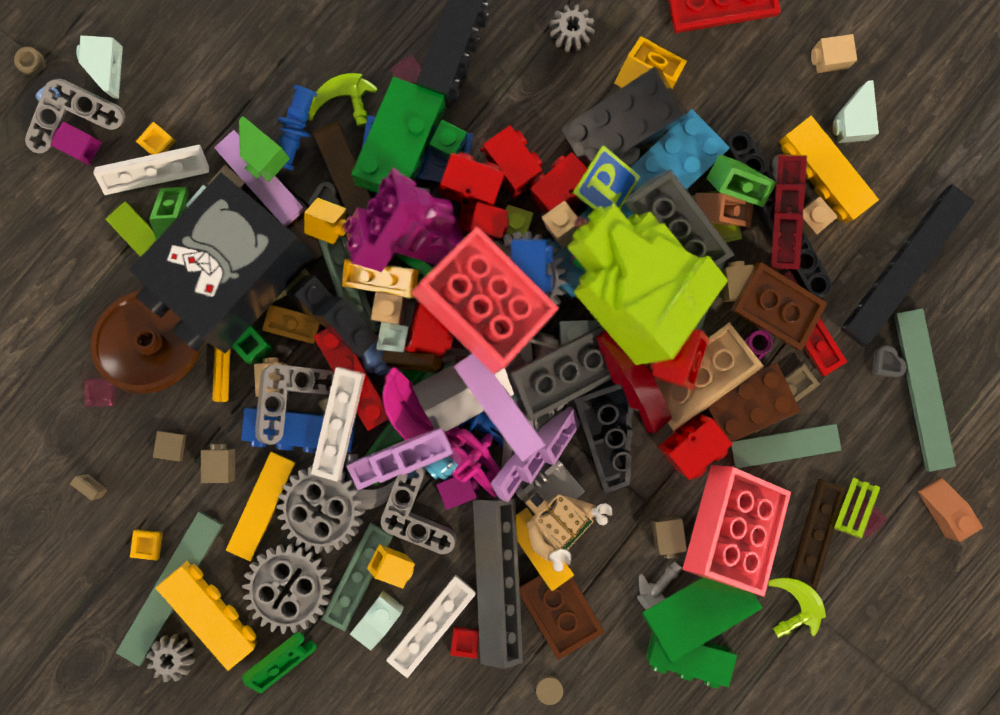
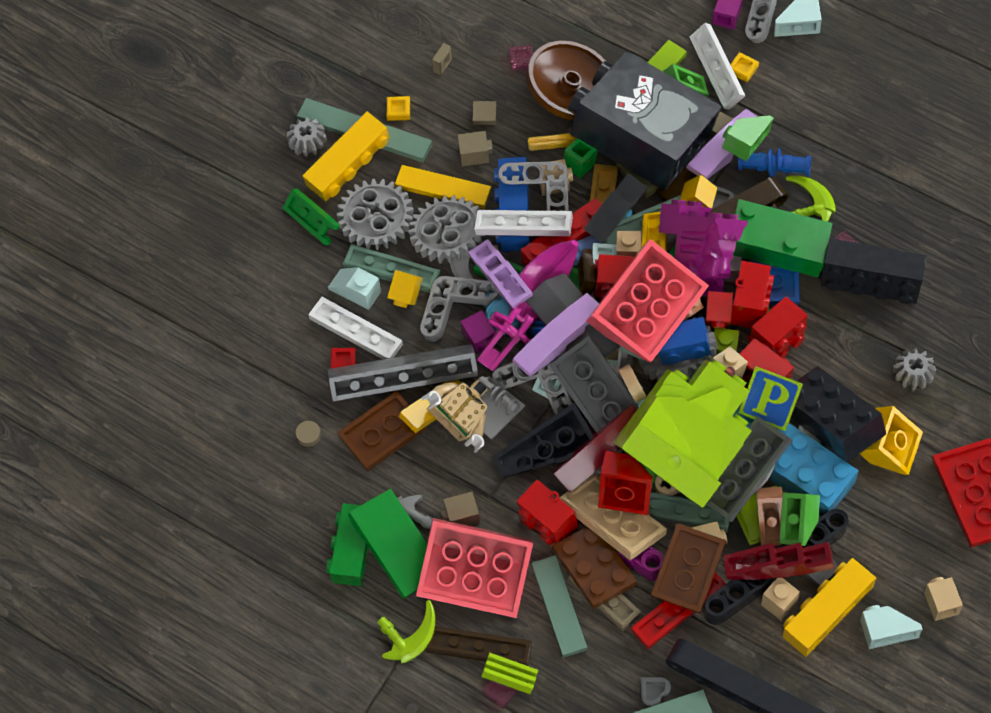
camera: 85 degrees right, 25 degrees down
green brick [430,120,468,160] -> none
lavender slope [491,407,580,502] -> none
none -> tan beam [618,364,646,403]

